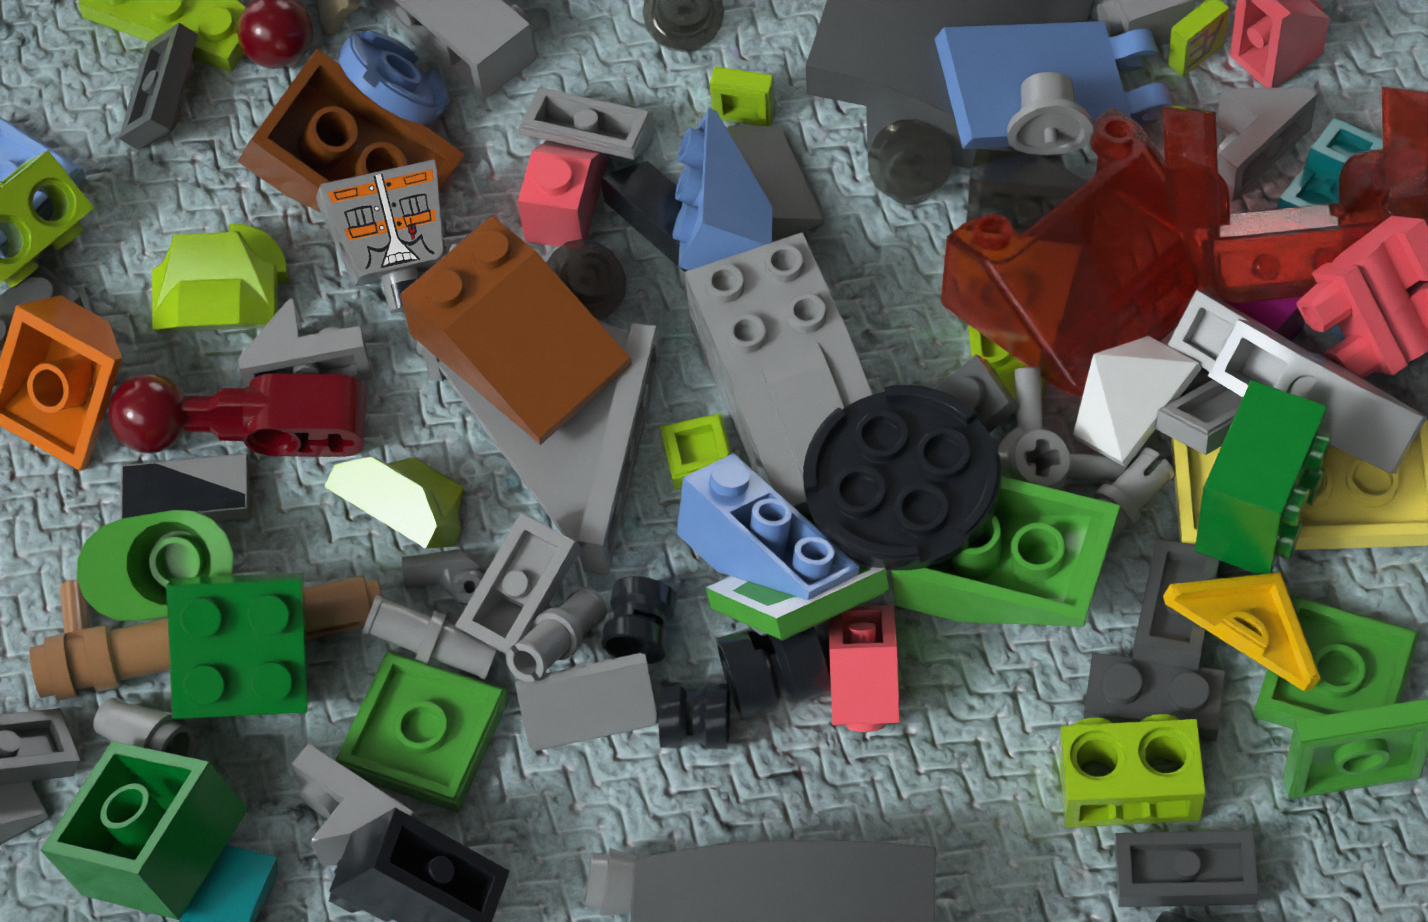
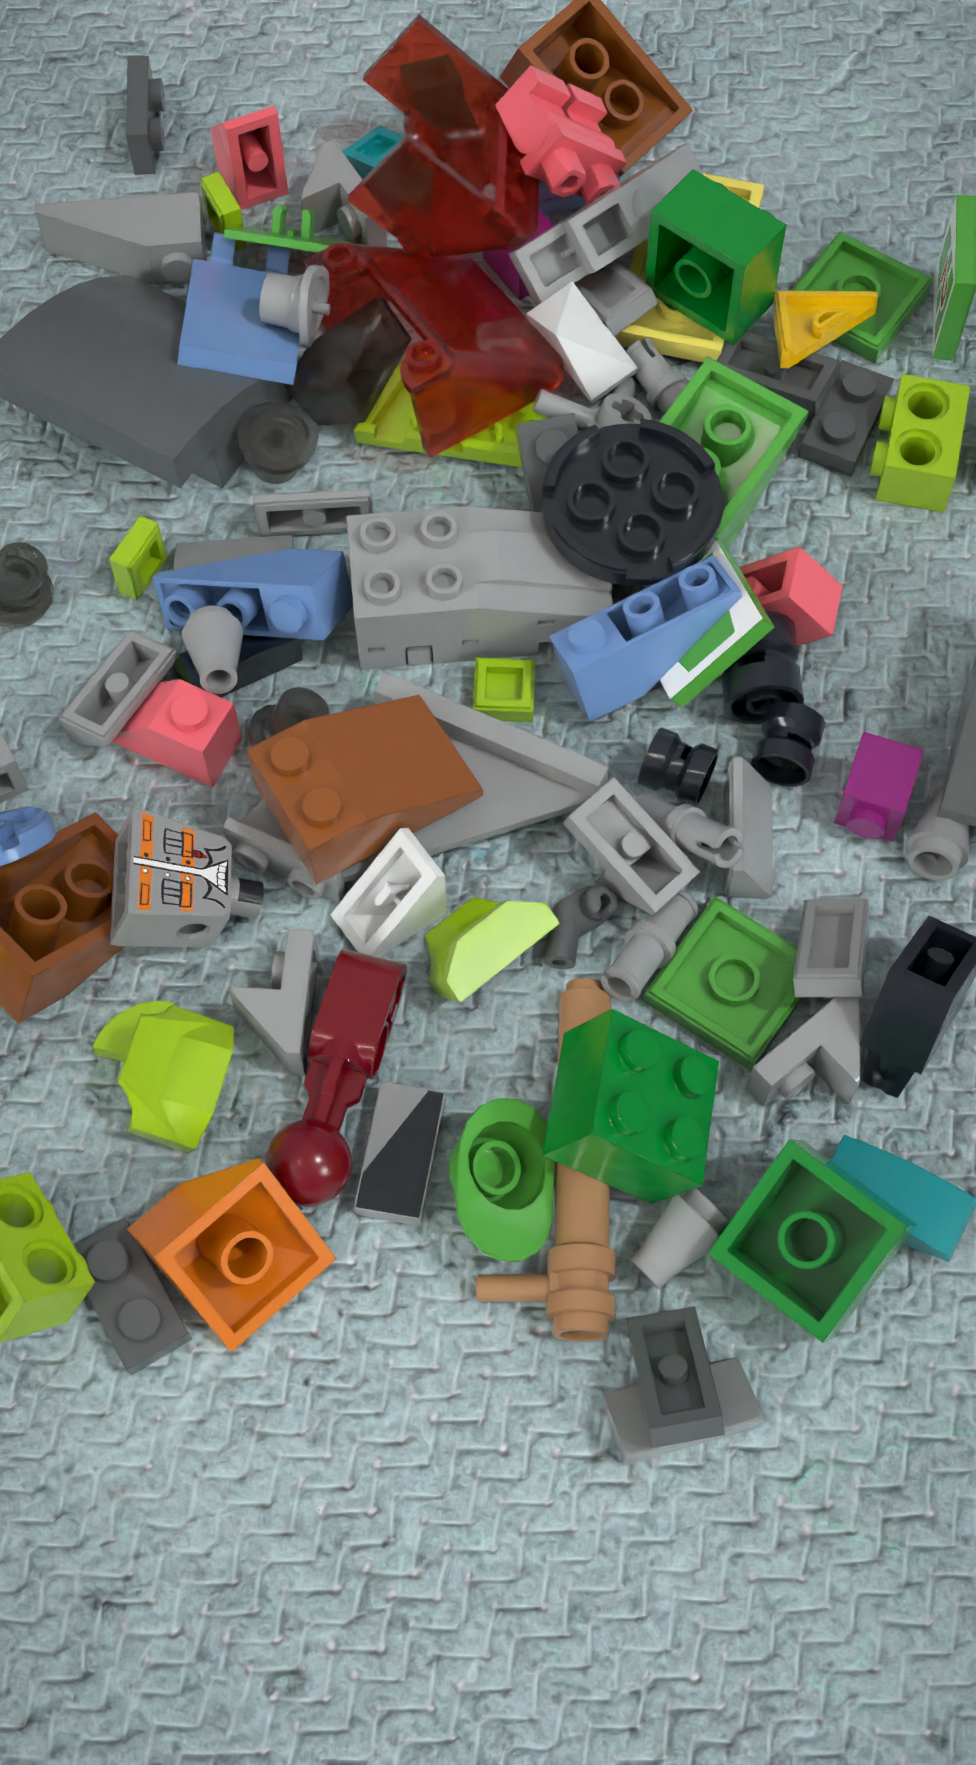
camera: 80 degrees left, 5 degrees up
none -> light grey cone [182,606,243,694]
none -> bright green piece [224,205,357,255]
none -> light grey slope [253,489,374,537]
none -> white slope [330,828,447,958]
none -> light grey tile [793,899,870,997]
none -> magenta brick [834,732,924,841]

